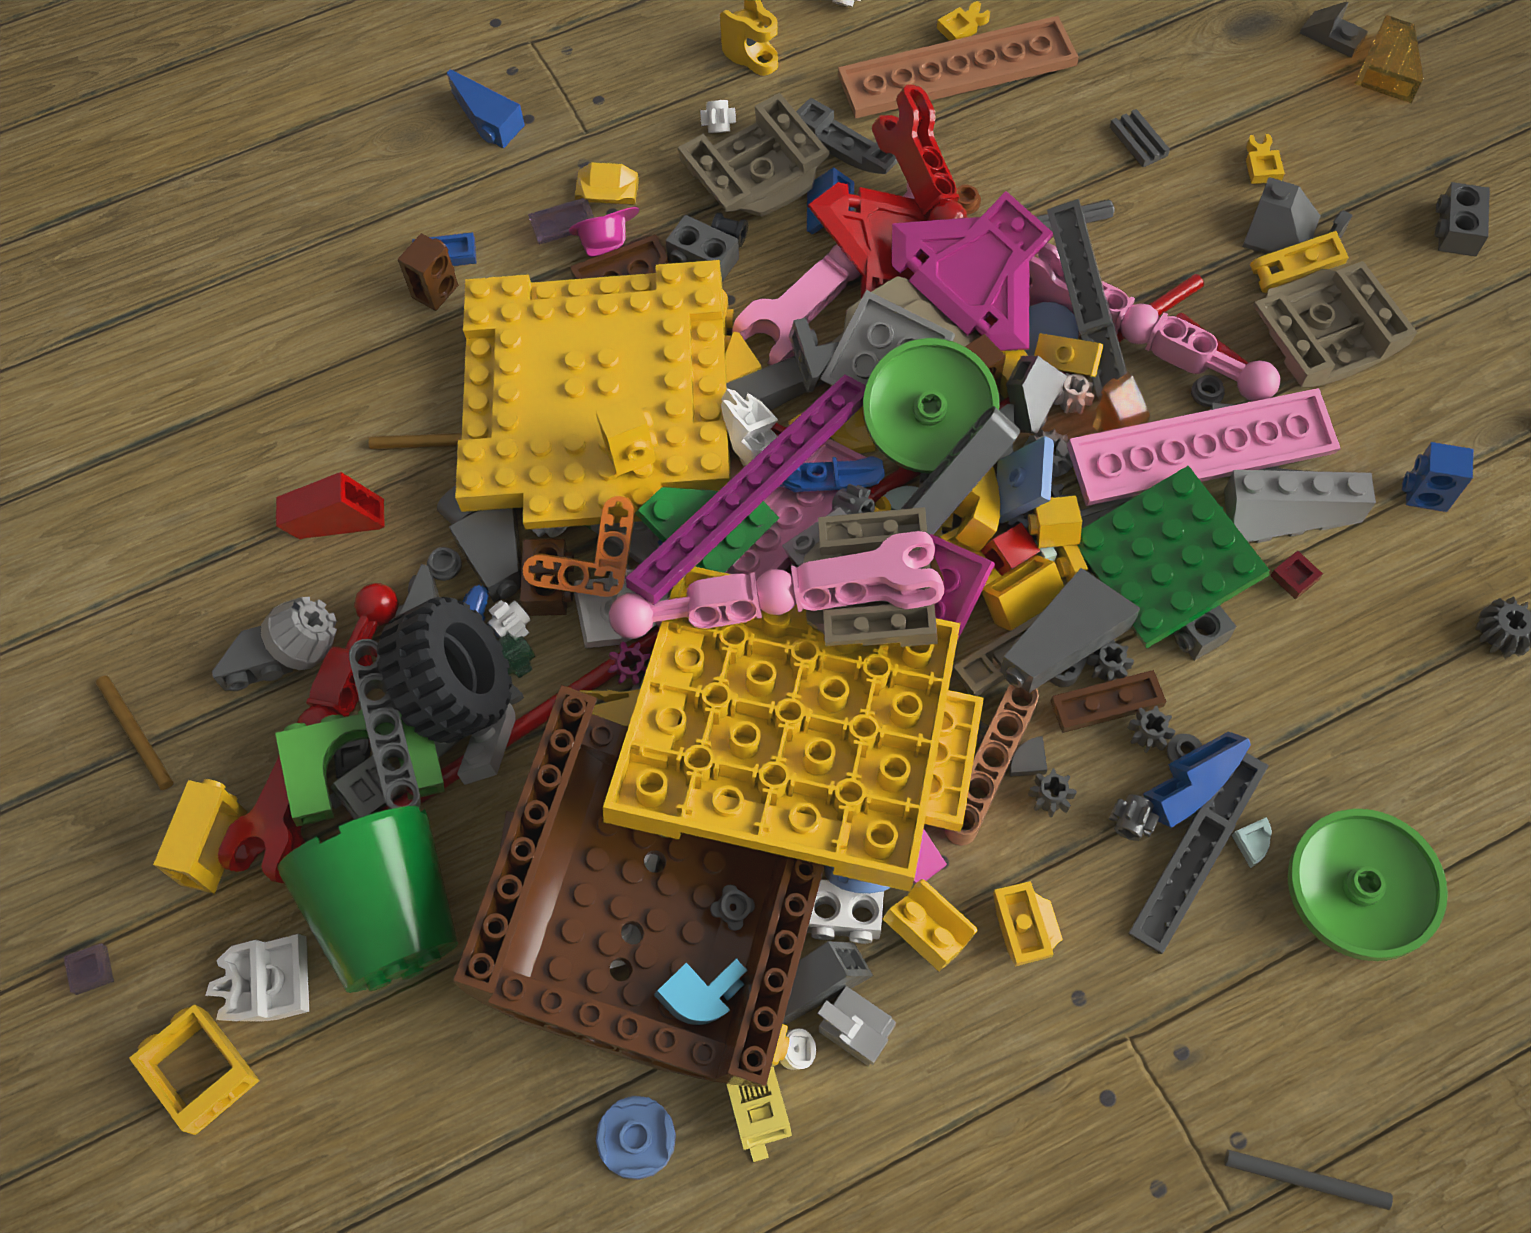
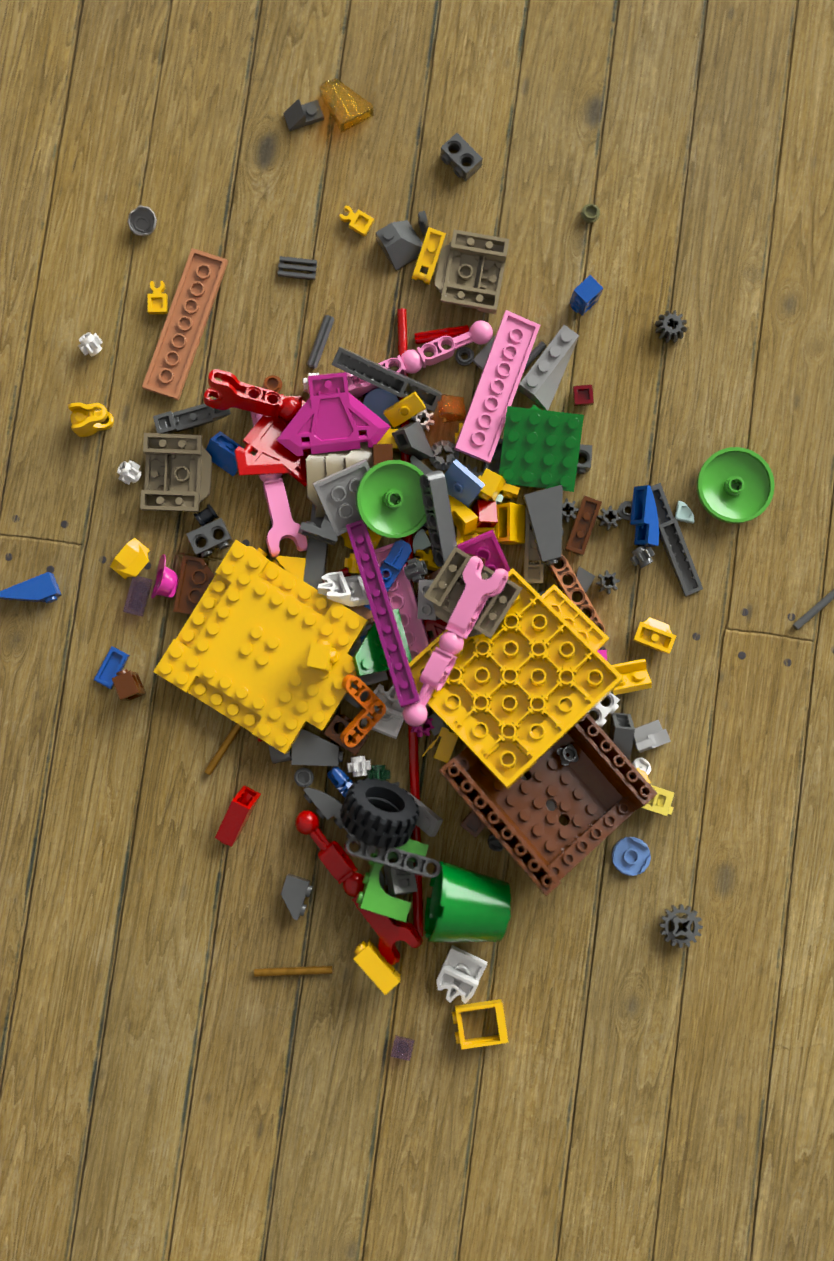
camera: 60 degrees left, 20 degrees up
light grey piece [261,597,337,670] -> none
medium azure brick [654,959,747,1025] -> none

